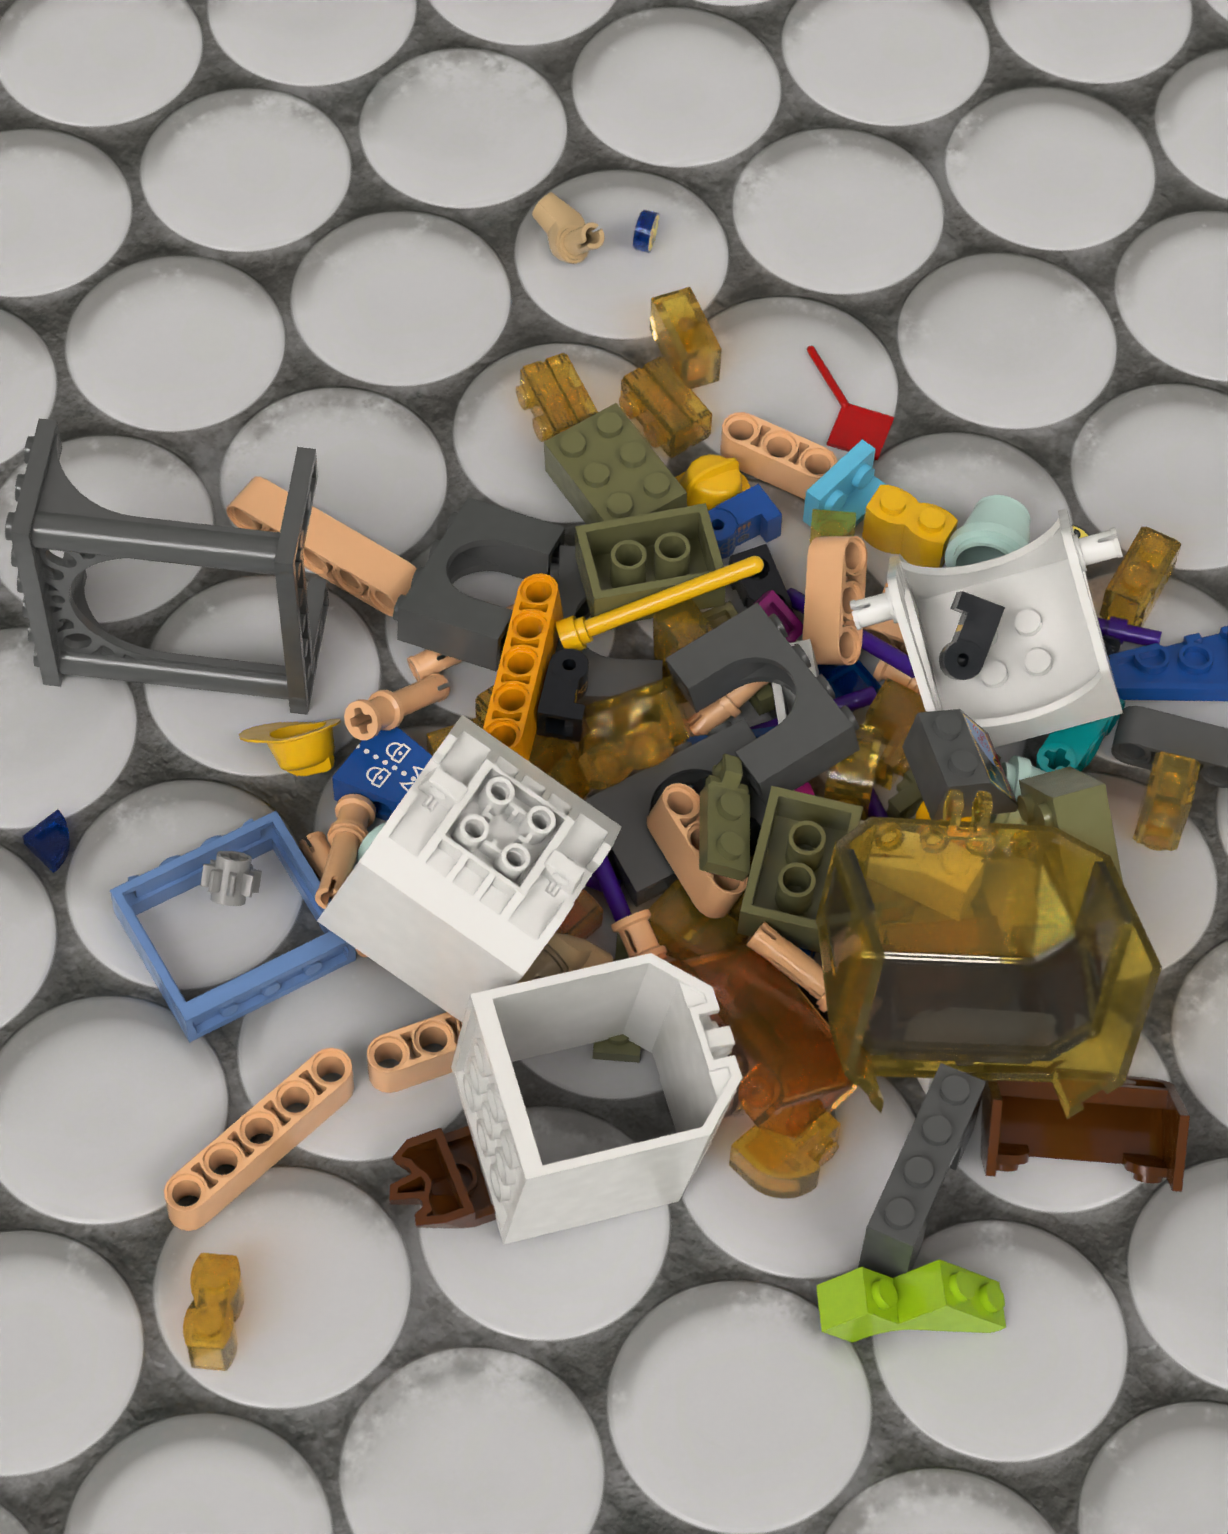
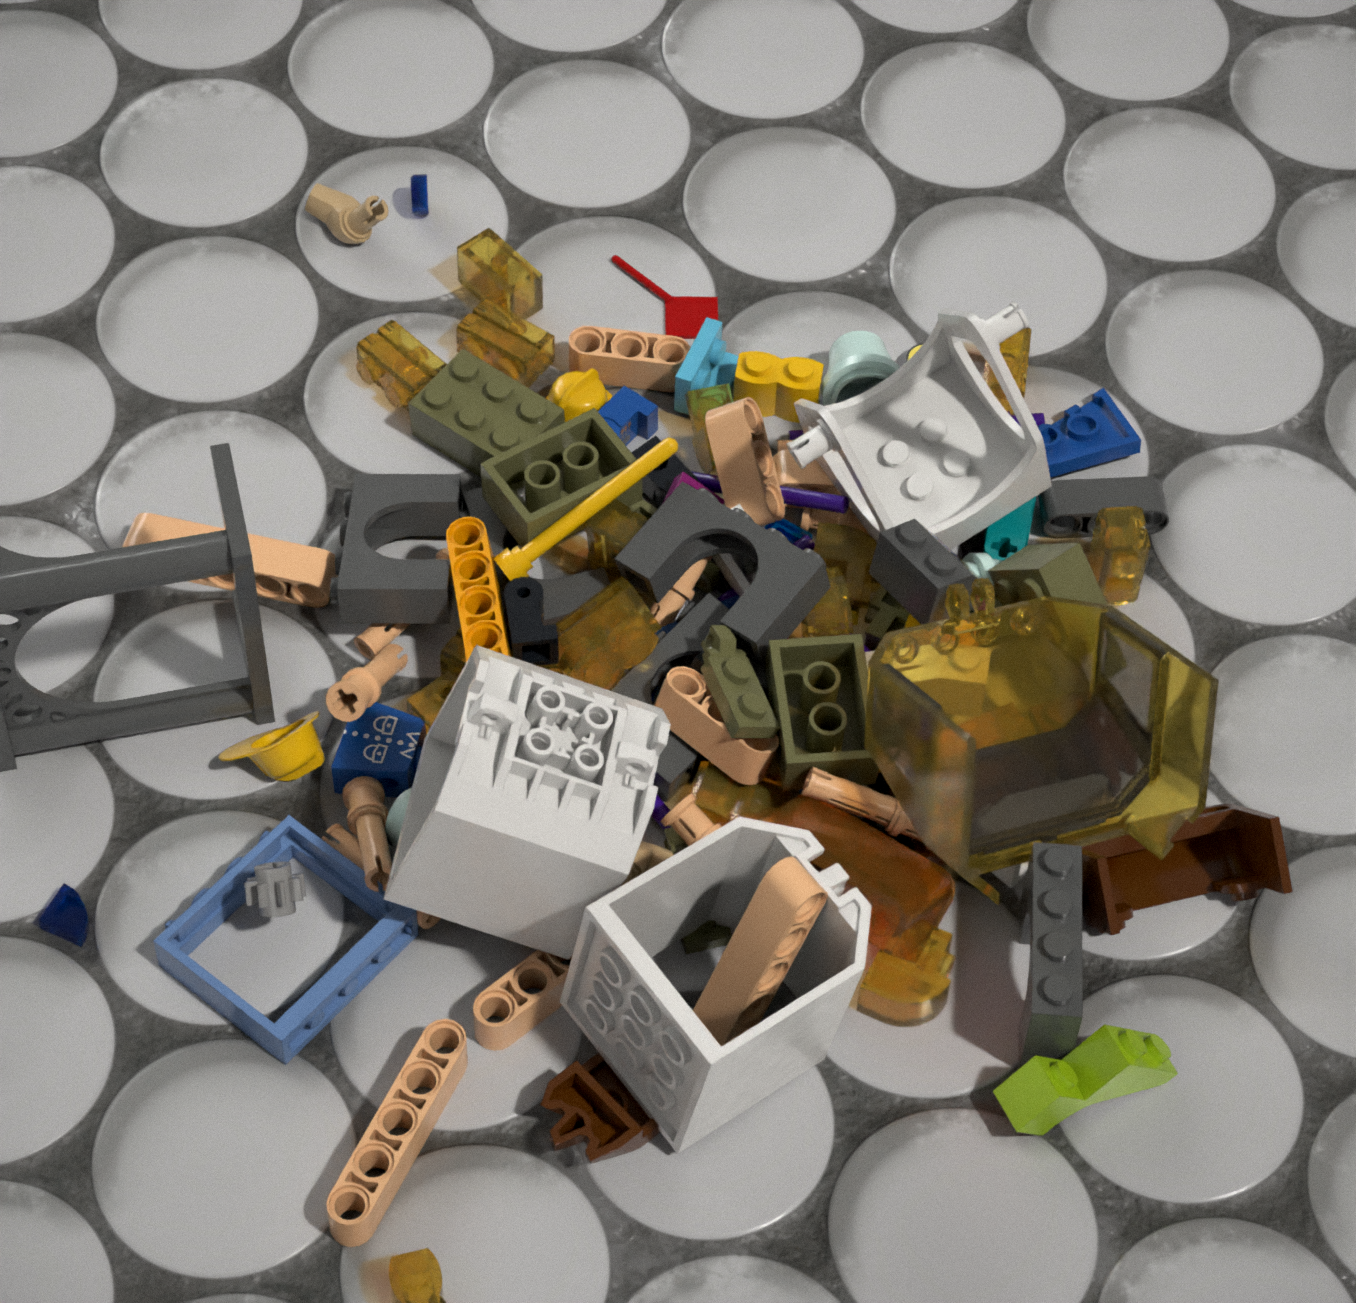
camera: 20 degrees left, 5 degrees down
black leg [939,591,1005,680] -> none
none -> light nougat beam [693,856,828,1047]

